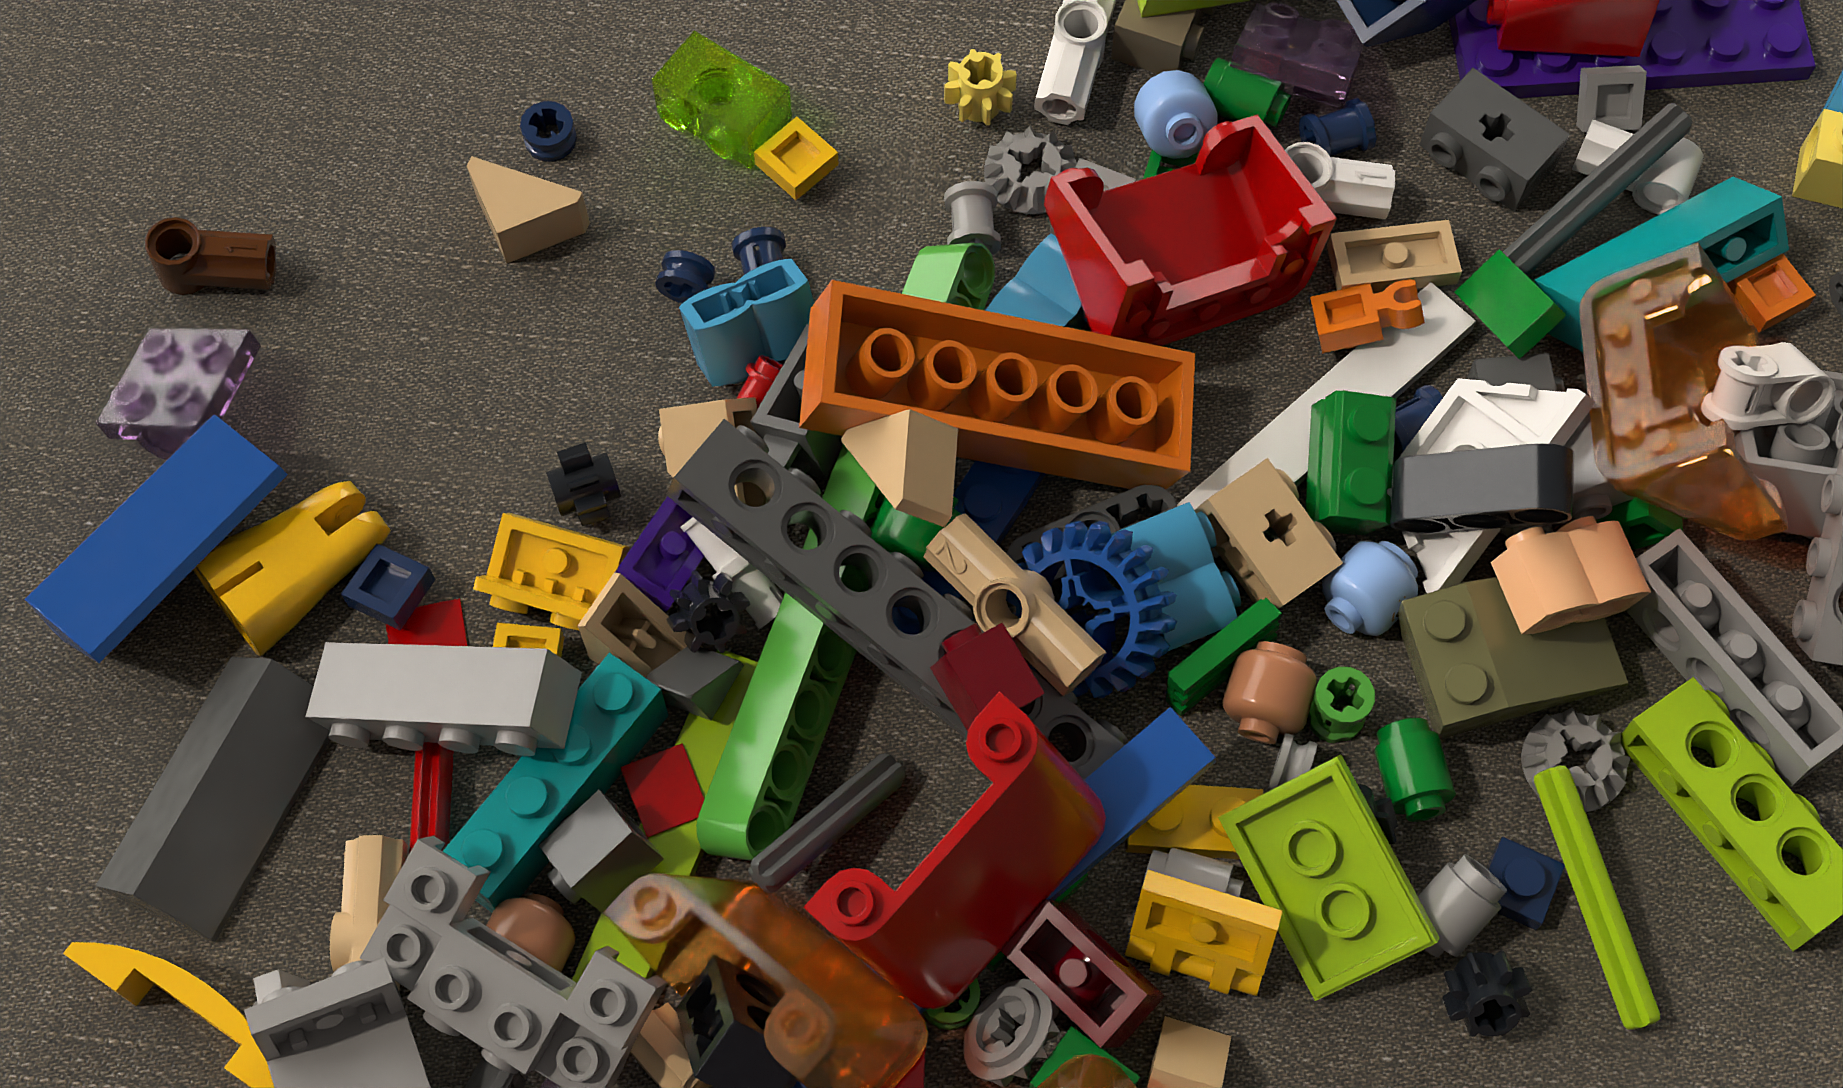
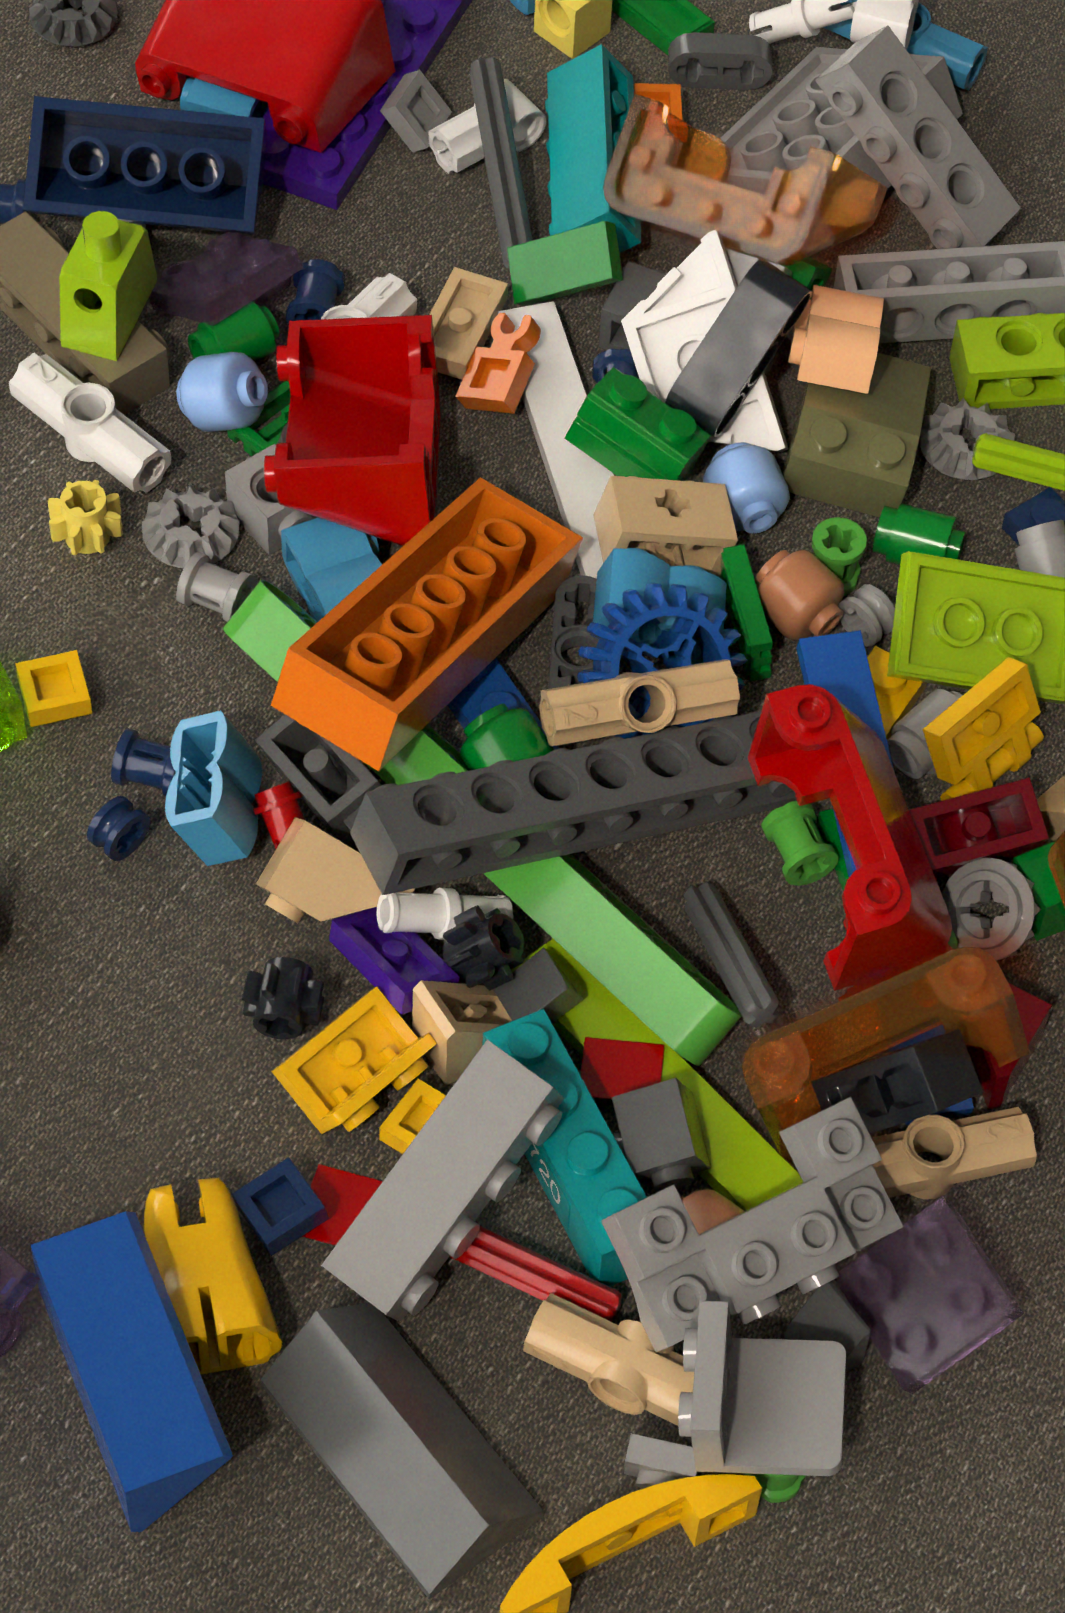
camera: 65 degrees left, 10 degrees down
tan slope [841,409,958,527] -> none
dark red brick [930,622,1045,732] -> none
dark grey brick [1419,68,1570,212] -> none
white piece [1701,342,1836,430] -> none

